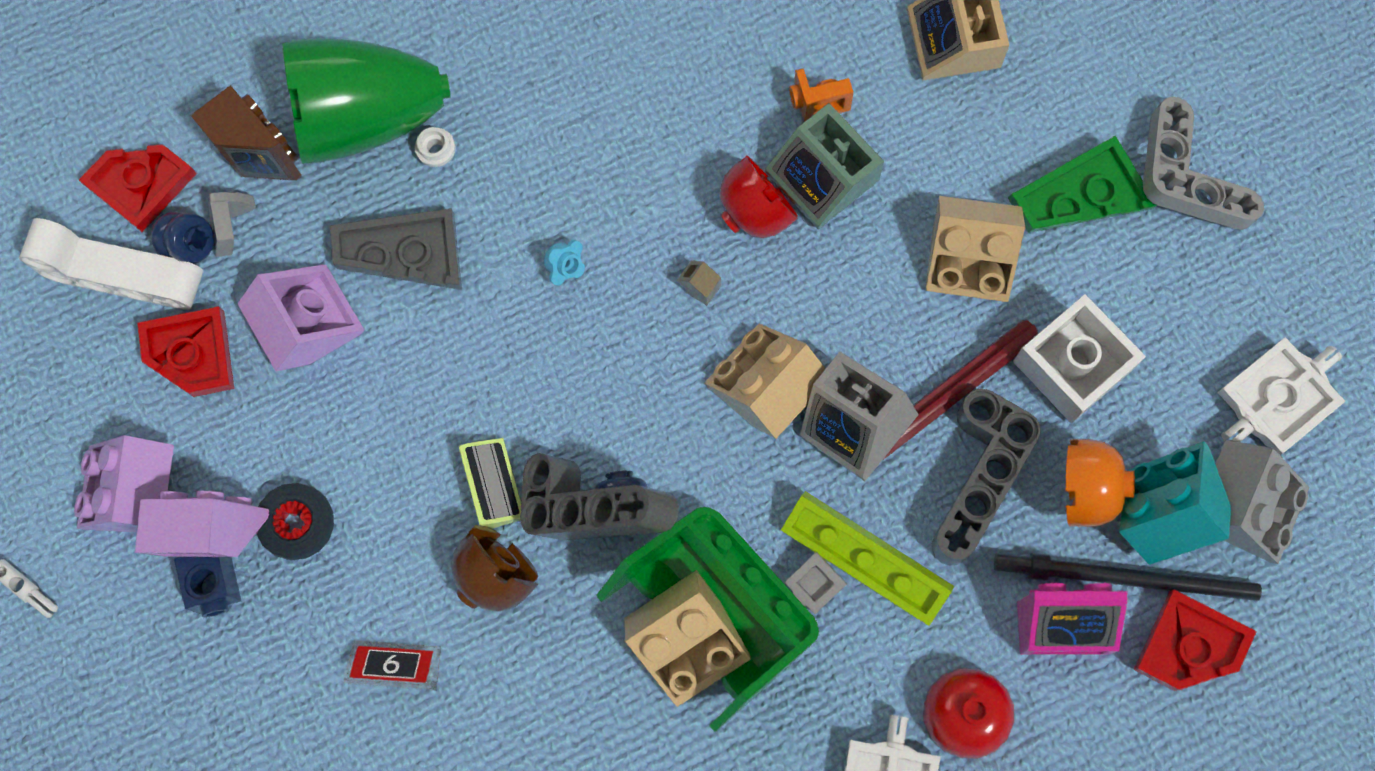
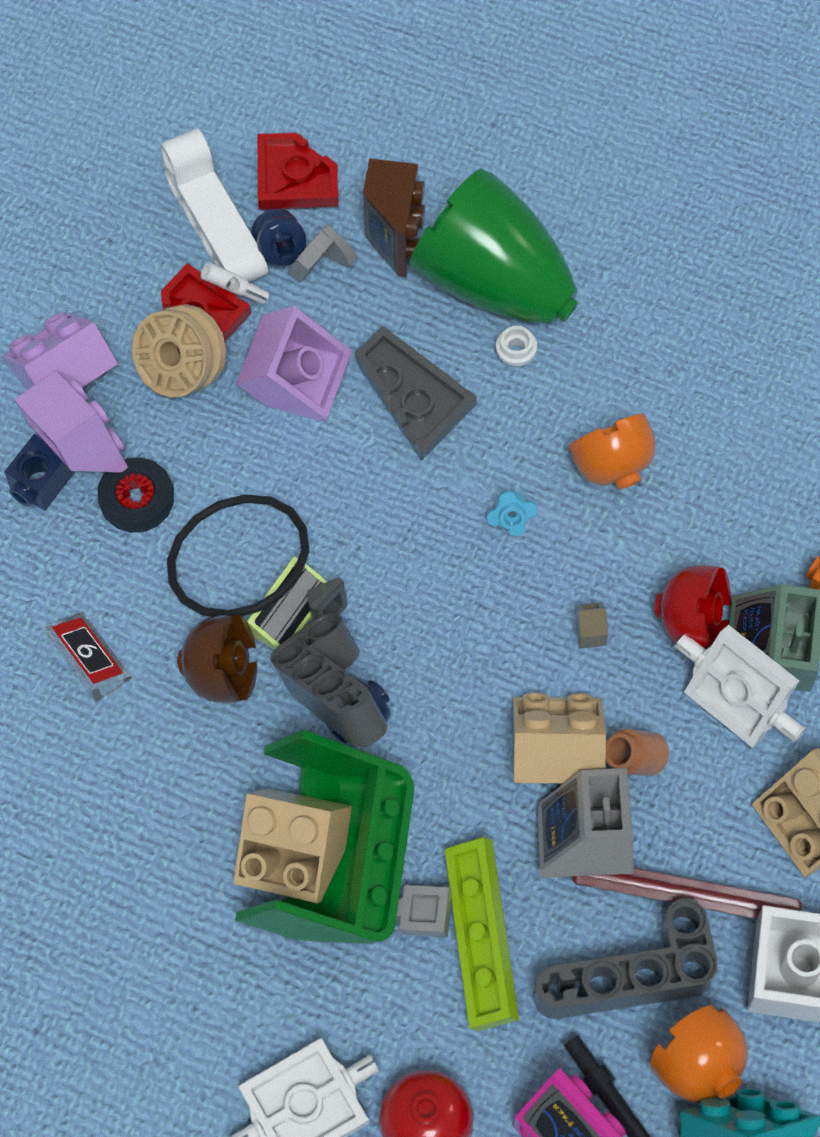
camera: 45 degrees right, 10 degrees down
none -> tan wheel [131,304,226,398]
none -> black piece [167,494,310,617]
none -> white pin [201,262,269,304]
none -> dark grey slope [307,577,348,621]
none -> orange cylinder [569,413,656,490]
none -> nougat brick [606,729,669,776]
none -> white plate [675,625,806,748]

